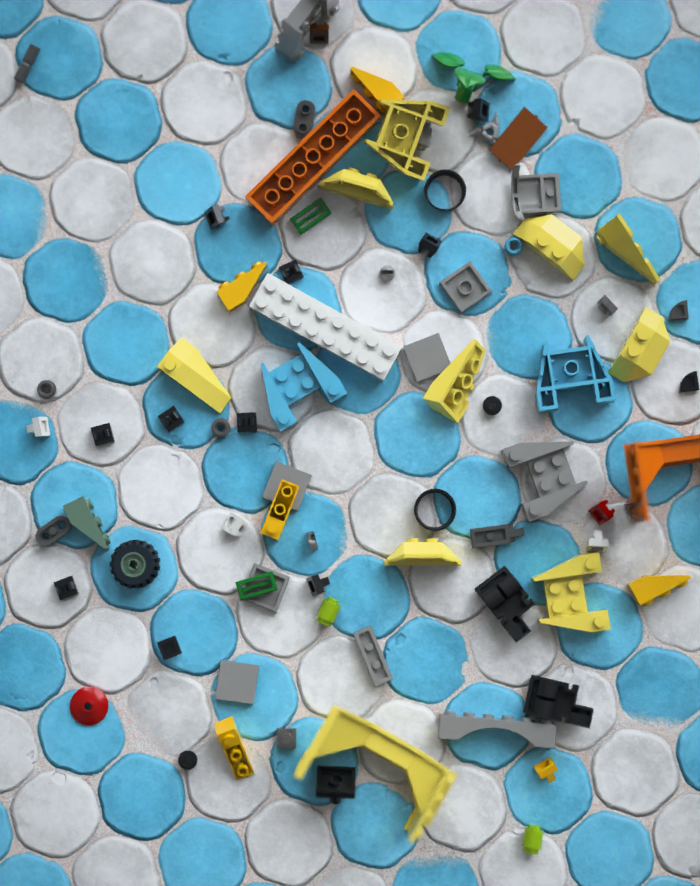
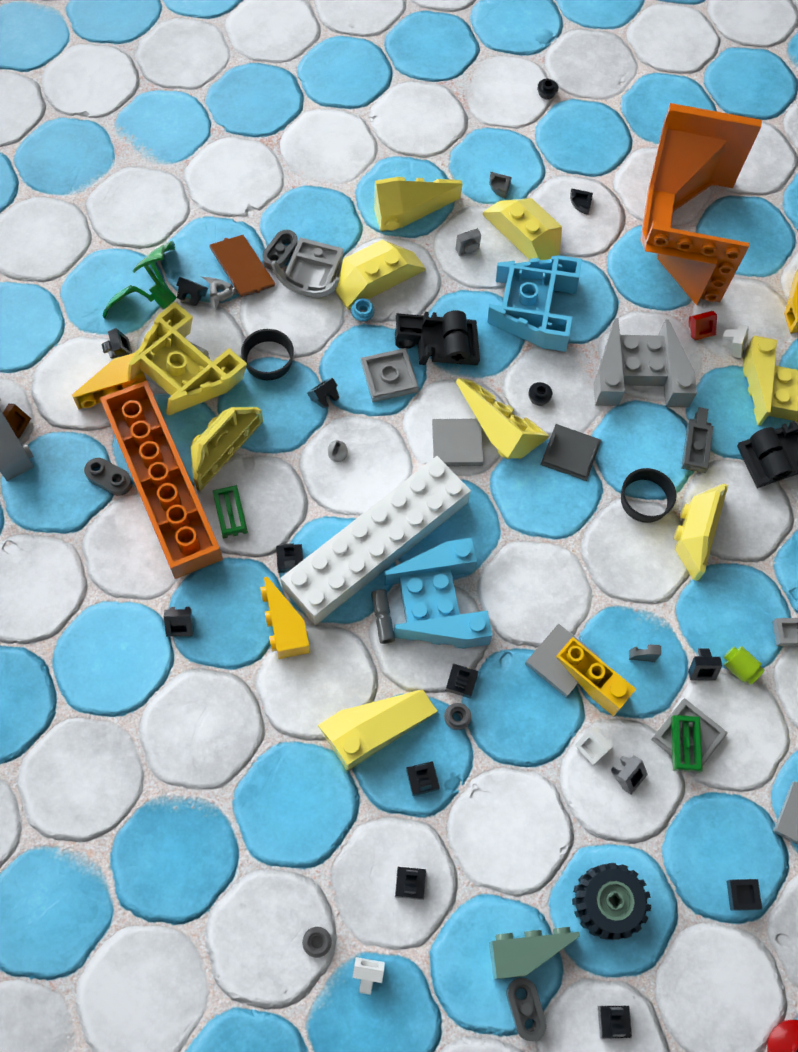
camera: 75 degrees left, 20 degrees down
none -> black tile [101,328,132,359]
none -> dark grey plate [263,230,298,270]
none -> dark grey piece [371,589,395,644]
none -> black plate [395,310,480,365]
none -> dark grey piece [540,424,601,481]
none -> tile [611,755,648,795]

